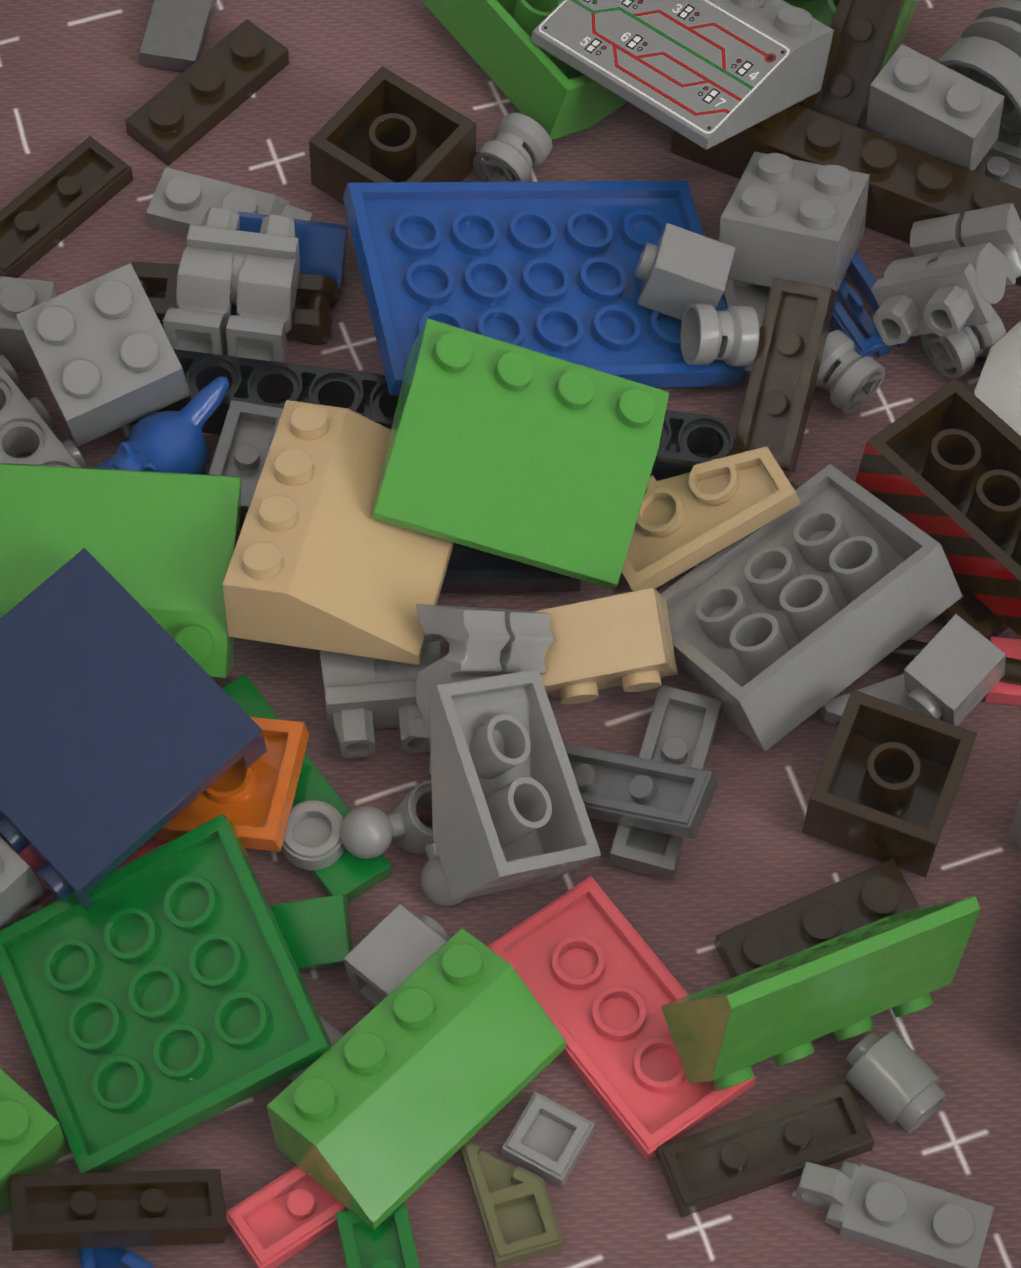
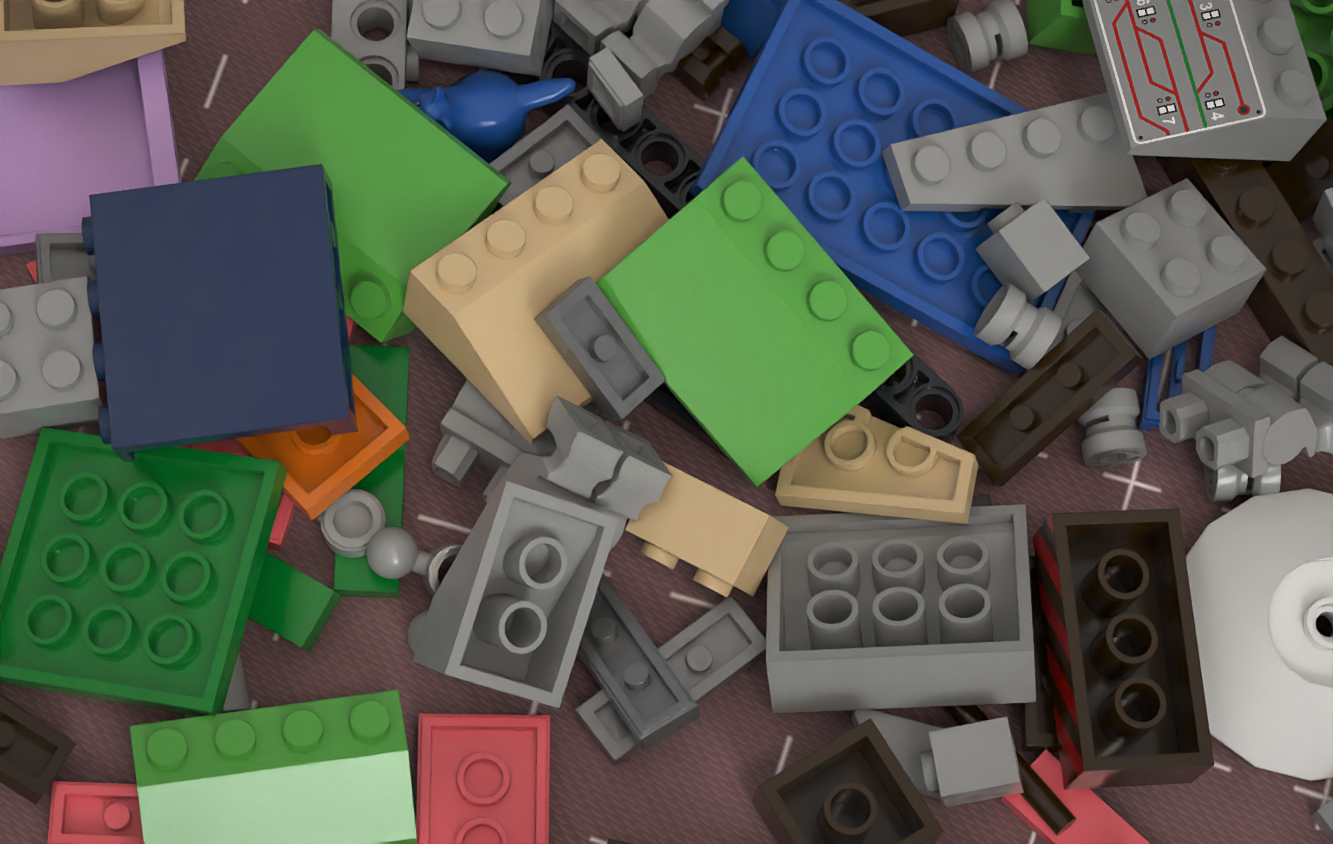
camera: 30 degrees right, 10 degrees up
light grey brick [343,904,450,1008] -> none
none -> flat silver plate [534,276,666,422]
none -> light grey tile [587,47,644,132]
none -> light grey wing [882,92,1148,213]

